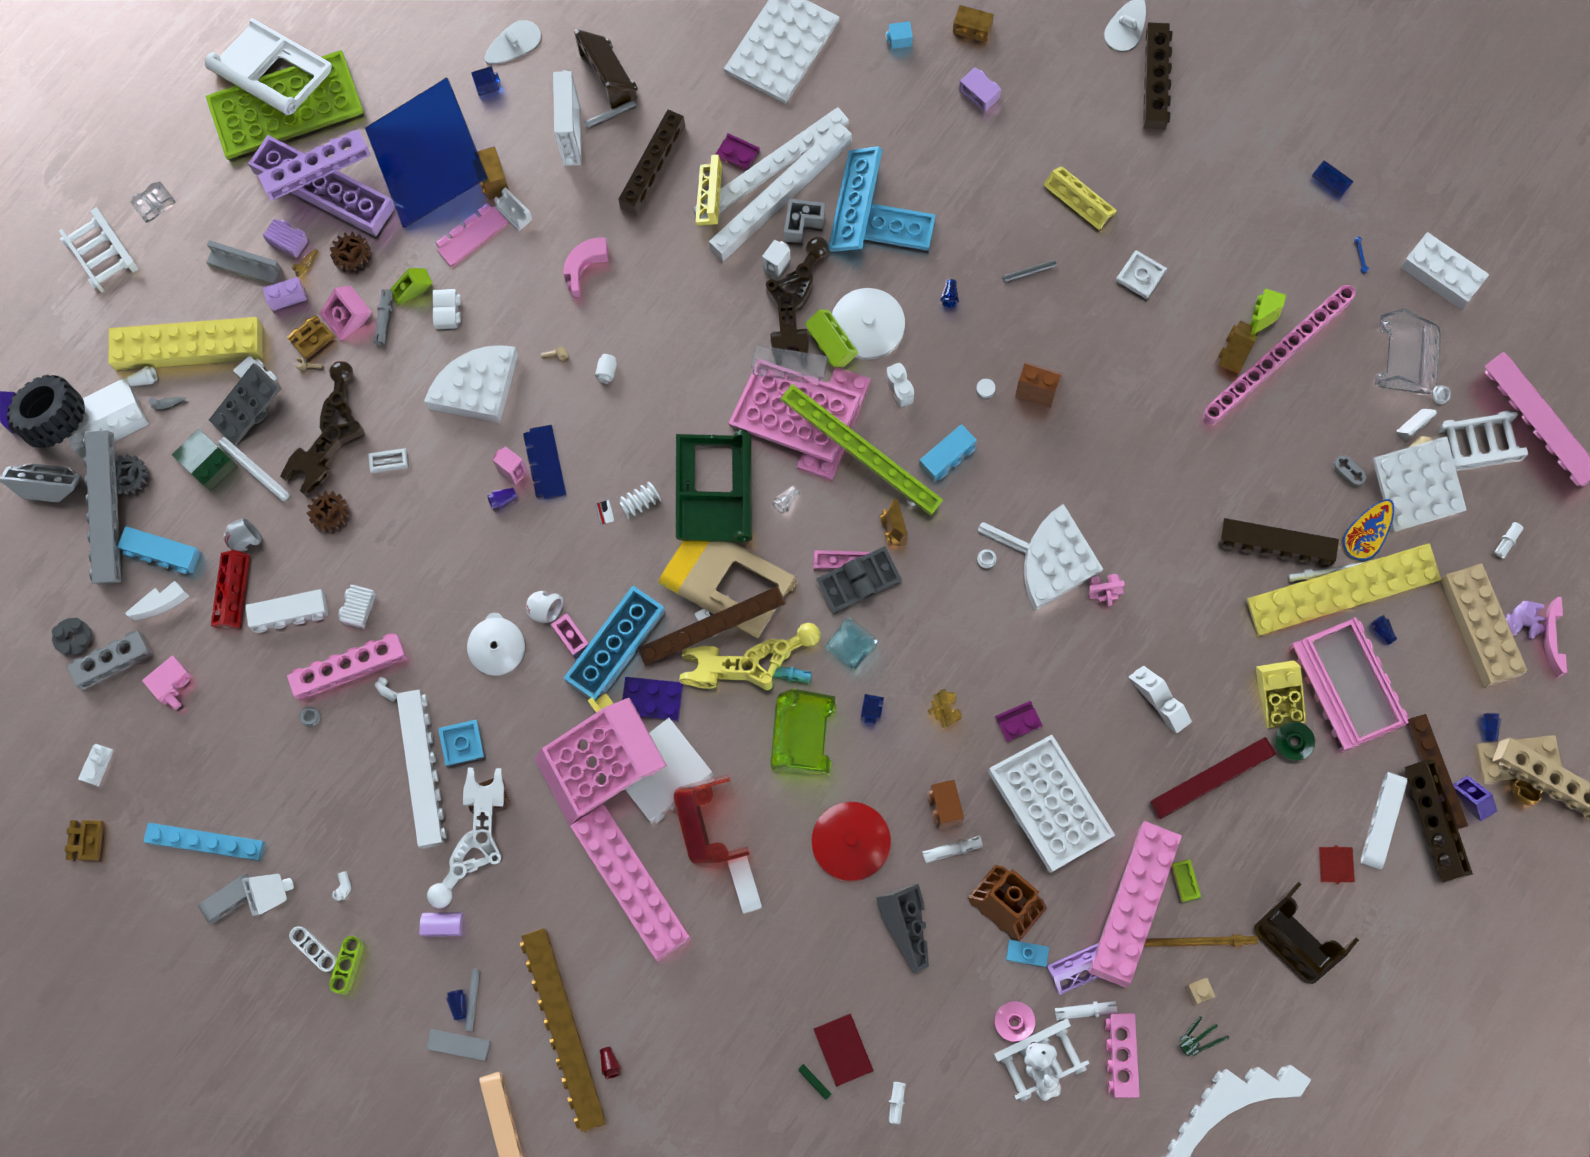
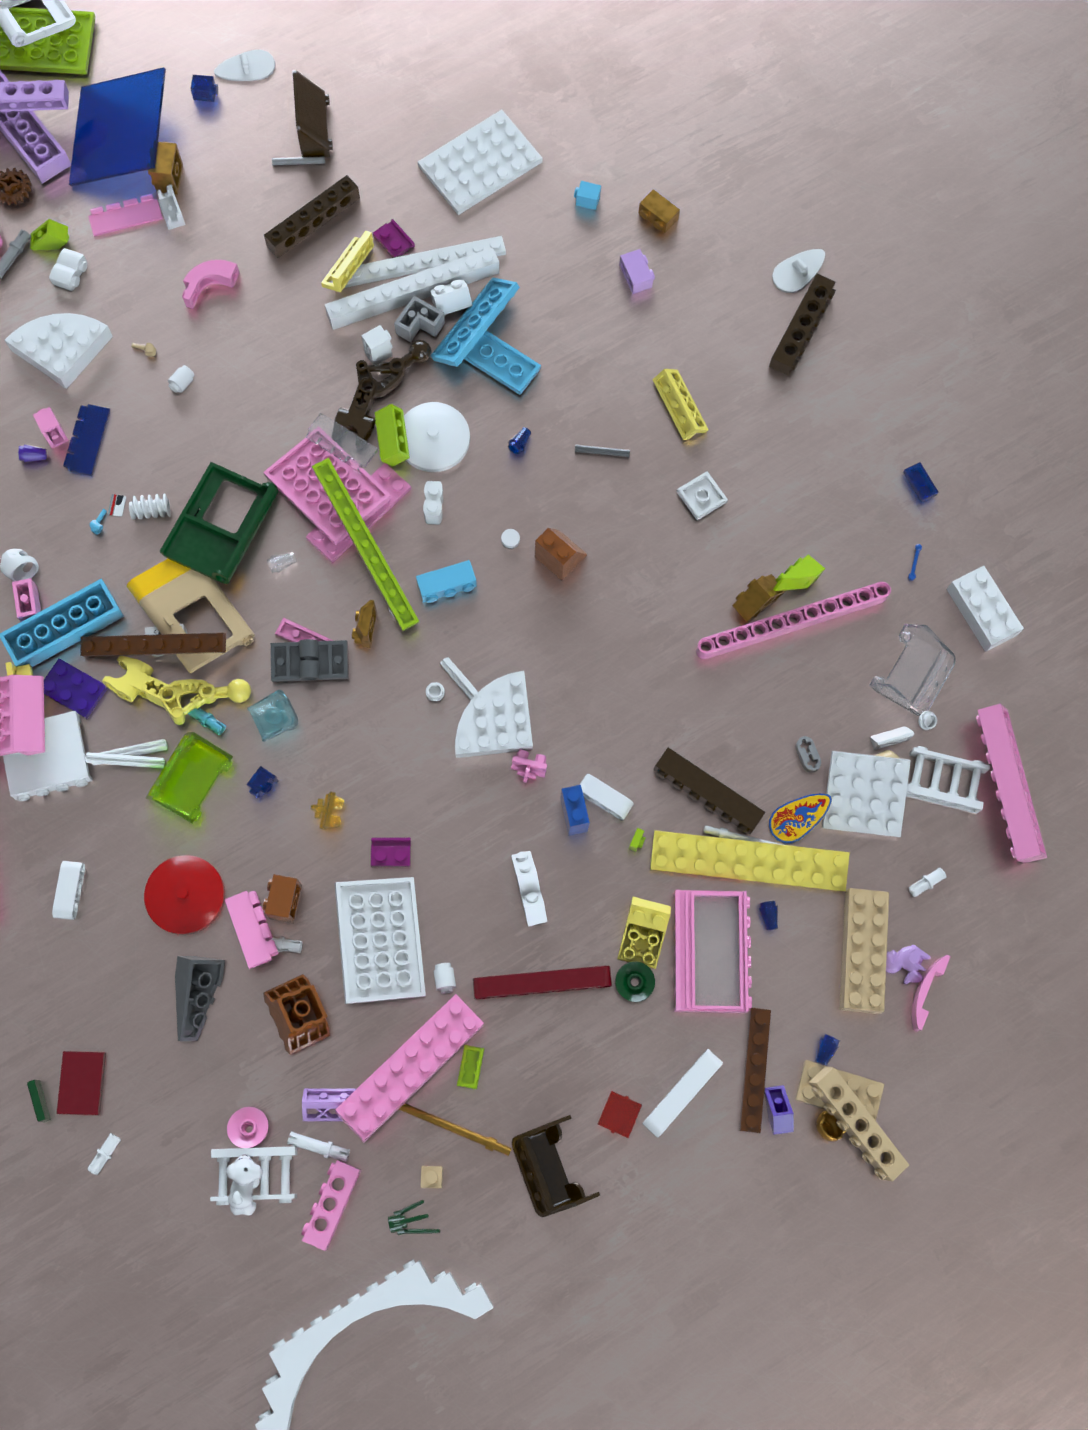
camera: 15 degrees right, 0 degrees up
white window [553,70,581,166] -> none
clear red windscreen [674,774,749,864] -> none
medium azure plate [1006,940,1049,968] -> none
dark brown brick [1404,759,1473,882] -> none
none -> white axle [85,752,165,768]
none -> medium azure hand [90,509,107,535]
none -> white axle [92,739,168,765]
none -> bright pink windscreen [224,891,278,969]
none -> white brick [430,280,472,315]
none -> white brick [434,963,456,994]
none -> blue brick [560,785,590,836]
none -> white beam [580,774,634,820]
none -> lime plate [629,828,646,852]

